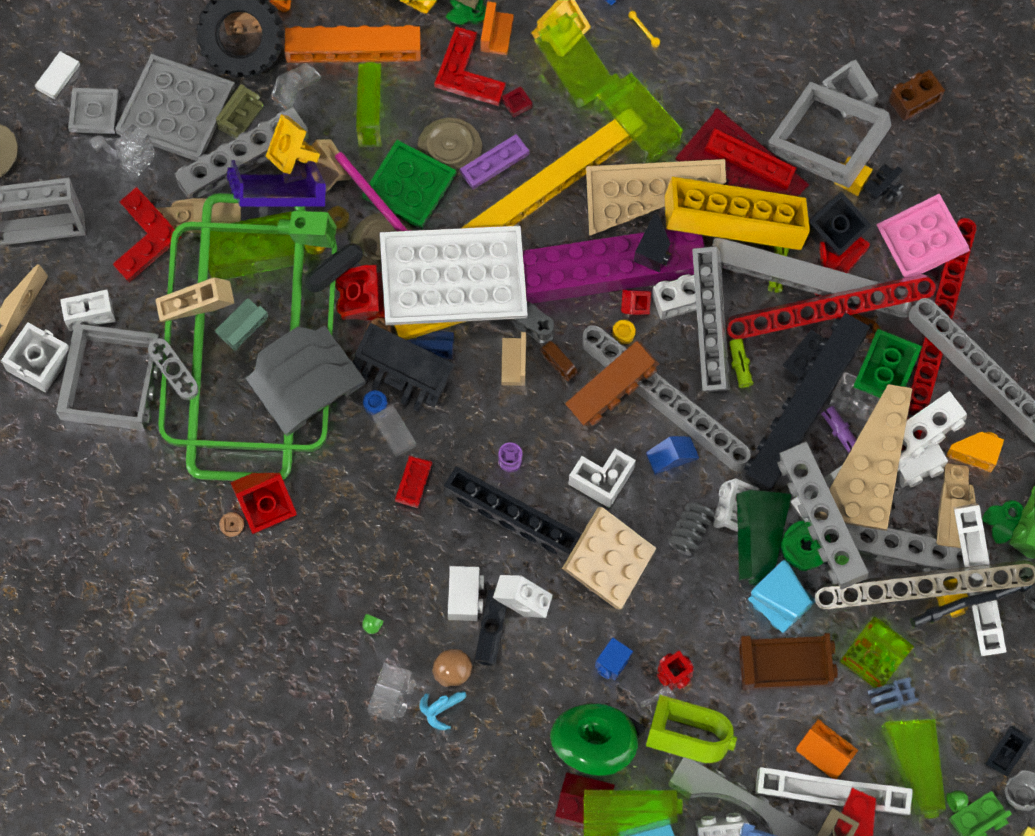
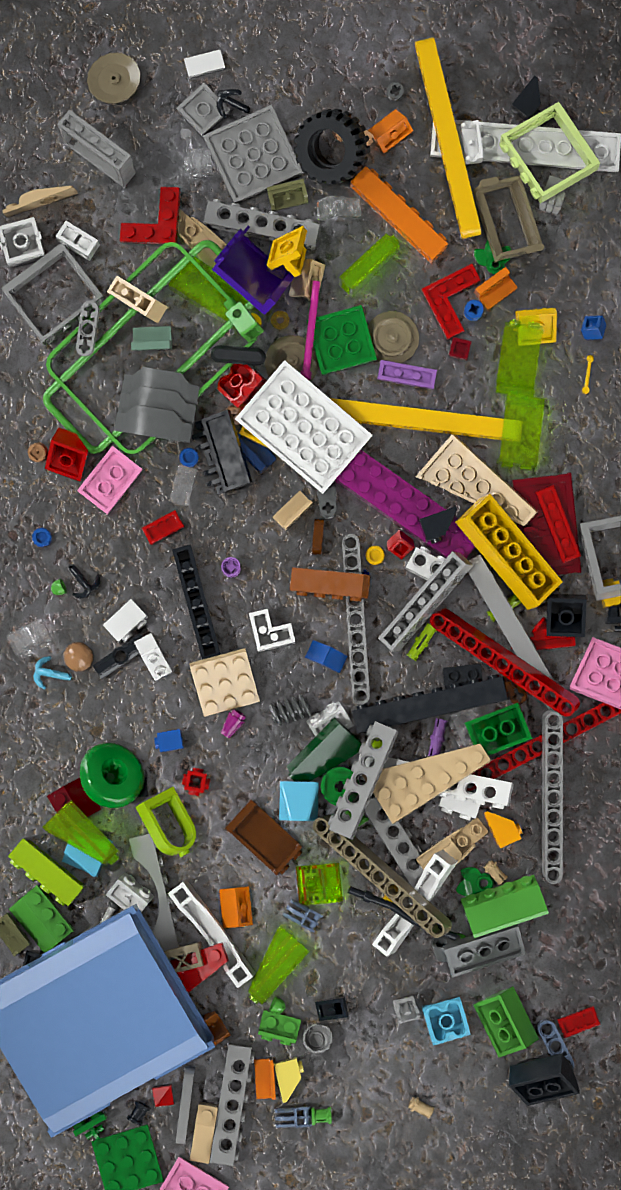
camera: 45 degrees right, 15 degrees up
none -> blue tile [32,528,52,547]
none -> black piece [68,564,100,599]
none -> bright pink plate [77,446,143,515]
none -> black piece [216,89,250,119]
none -> magenta cone [221,709,246,738]
none -> blue wheel [464,300,484,321]
none -> tan pin [483,860,507,885]

